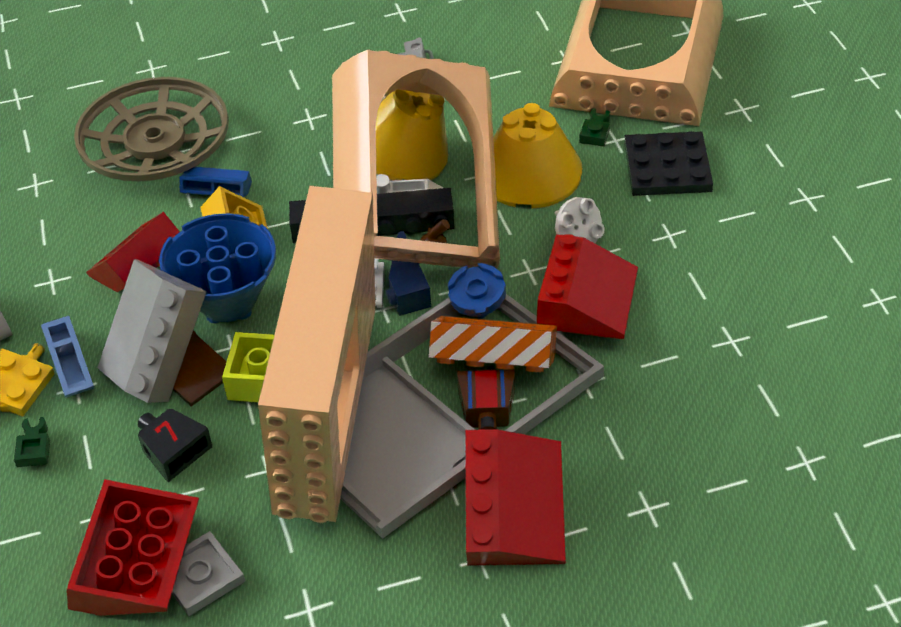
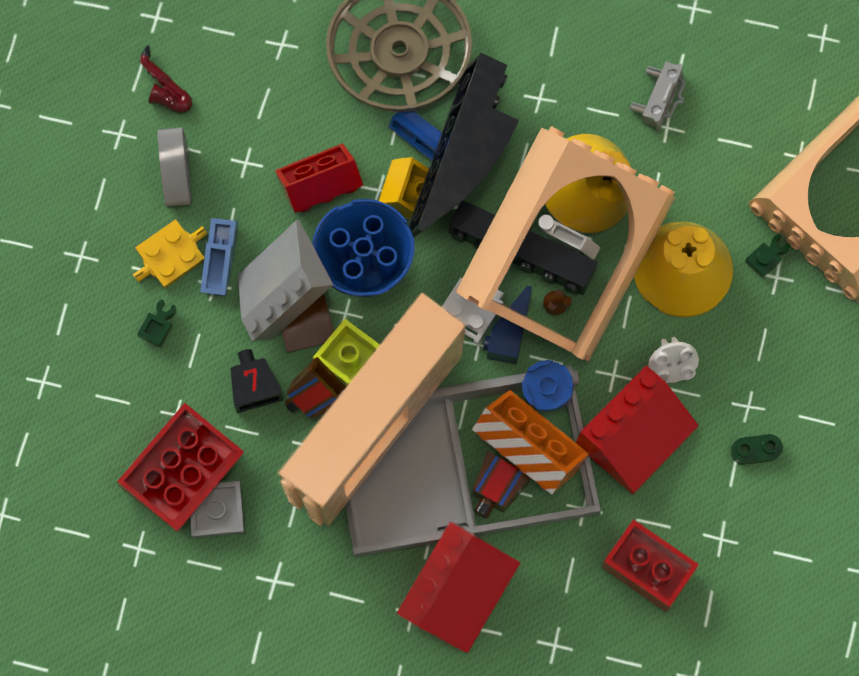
camera: 30 degrees right, 25 degrees up
black plate [624,131,713,196] -> none
none -> reddish brown torso [285,357,346,418]
none -> black slope [408,53,519,238]
none -> red brick [602,519,699,613]
none -> dark green plate [730,434,783,465]

